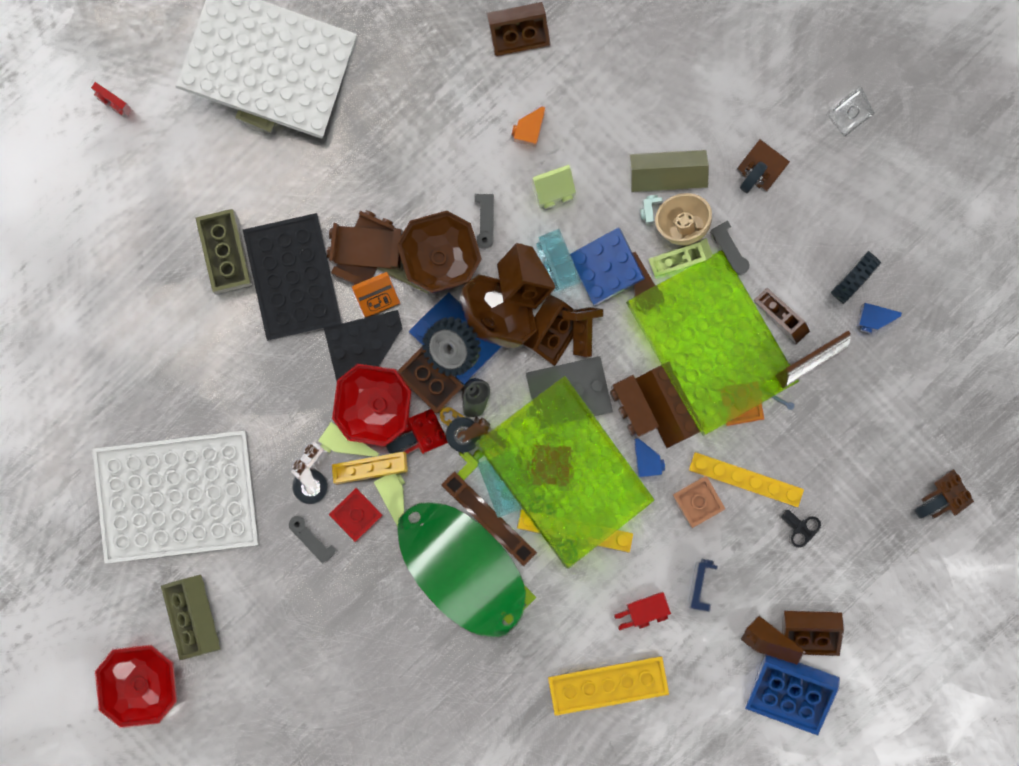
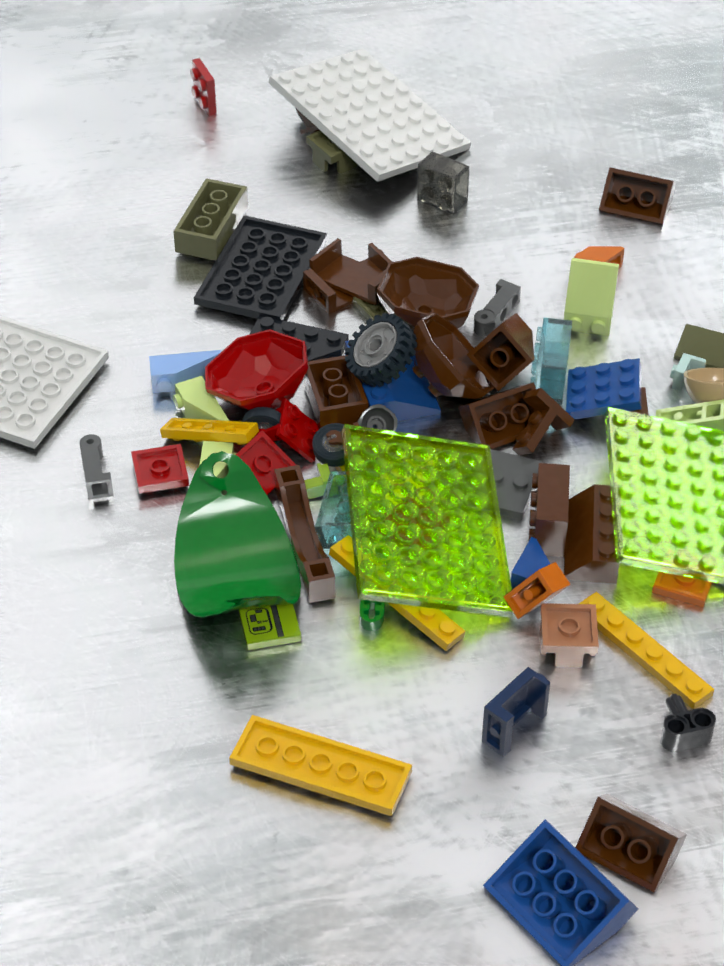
camera: 30 degrees right, 40 degrees down
plate [291,441,327,504] -> none
orange tile [351,272,400,318] -> none
red hinge [614,592,671,630] -> none
reddish brown slope [741,616,805,664] -> none
none -> light blue slope [149,350,221,393]
none -> red plate [236,430,296,495]
none -> clear smoke brick [417,151,470,215]
none -> orange slope [503,562,571,619]

